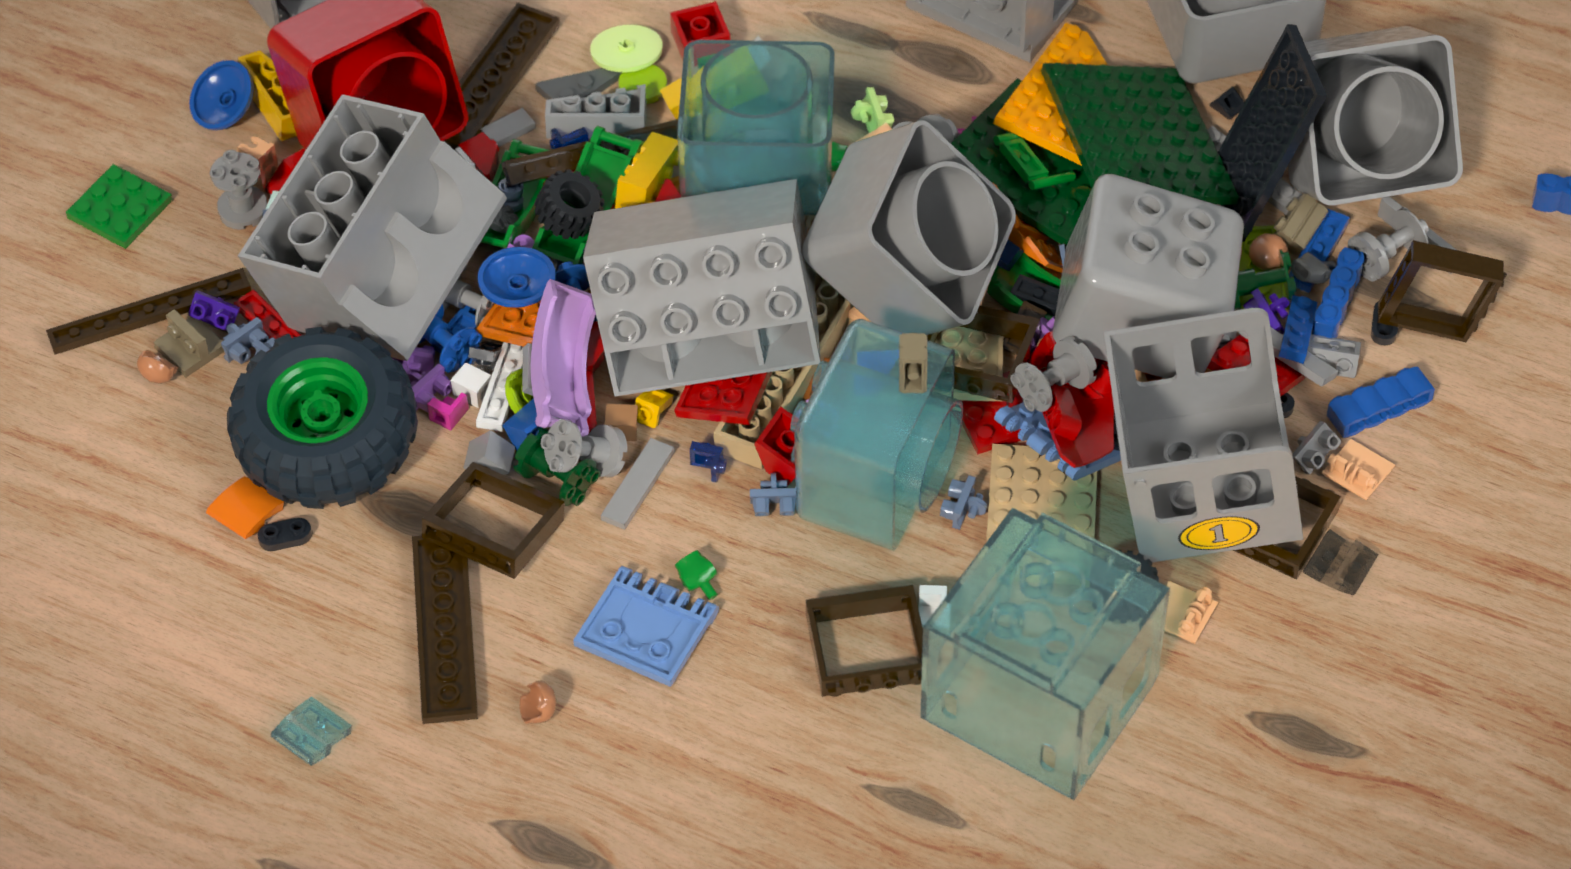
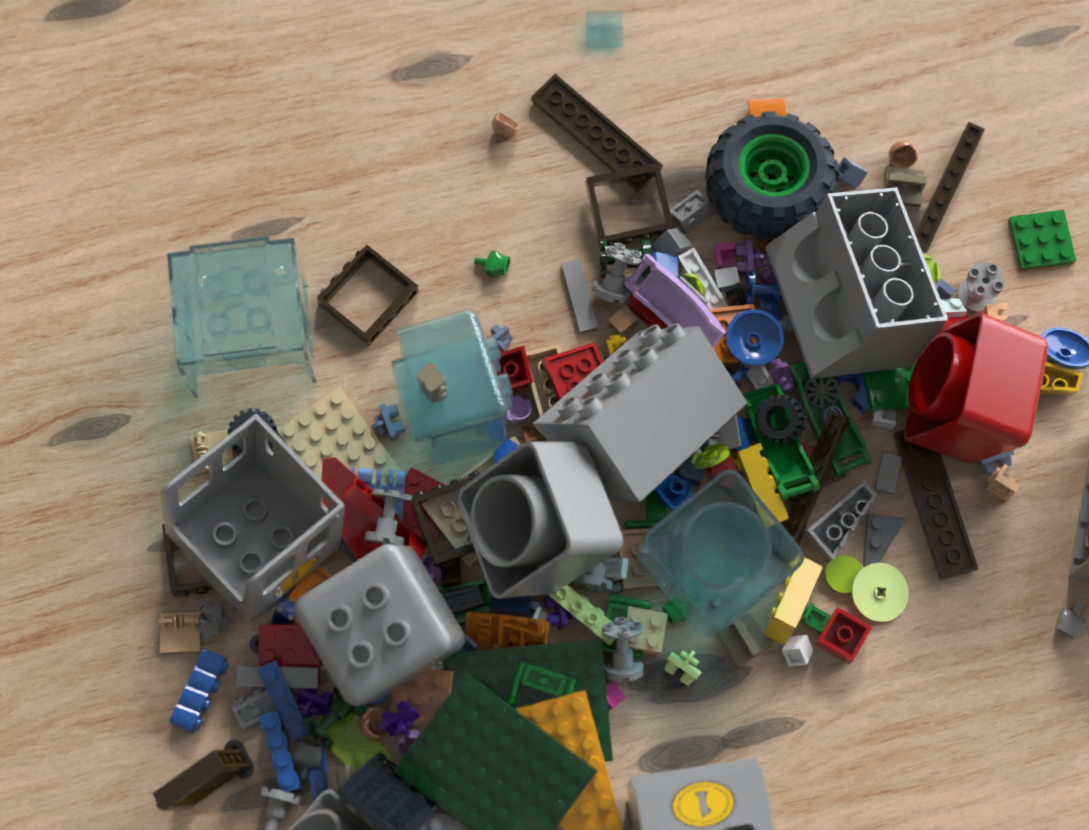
camera: 135 degrees right, 20 degrees up
dark purple hips [188,290,240,331] -> none
black plate [258,518,312,551] -> none
red slope [458,132,499,183] -> none
clear blue bracket [549,127,589,149] -> none
medium blue hinge [573,566,719,687] -> none
clear blue bracket [690,441,727,483] -> none
white panel [919,585,947,628] -> none
nougat hair [1249,233,1288,270] -> none
clear smoke slope [1302,529,1379,596] -> none
none -> light grey bracket [670,190,714,233]
none -> sand blue panel [839,157,868,187]

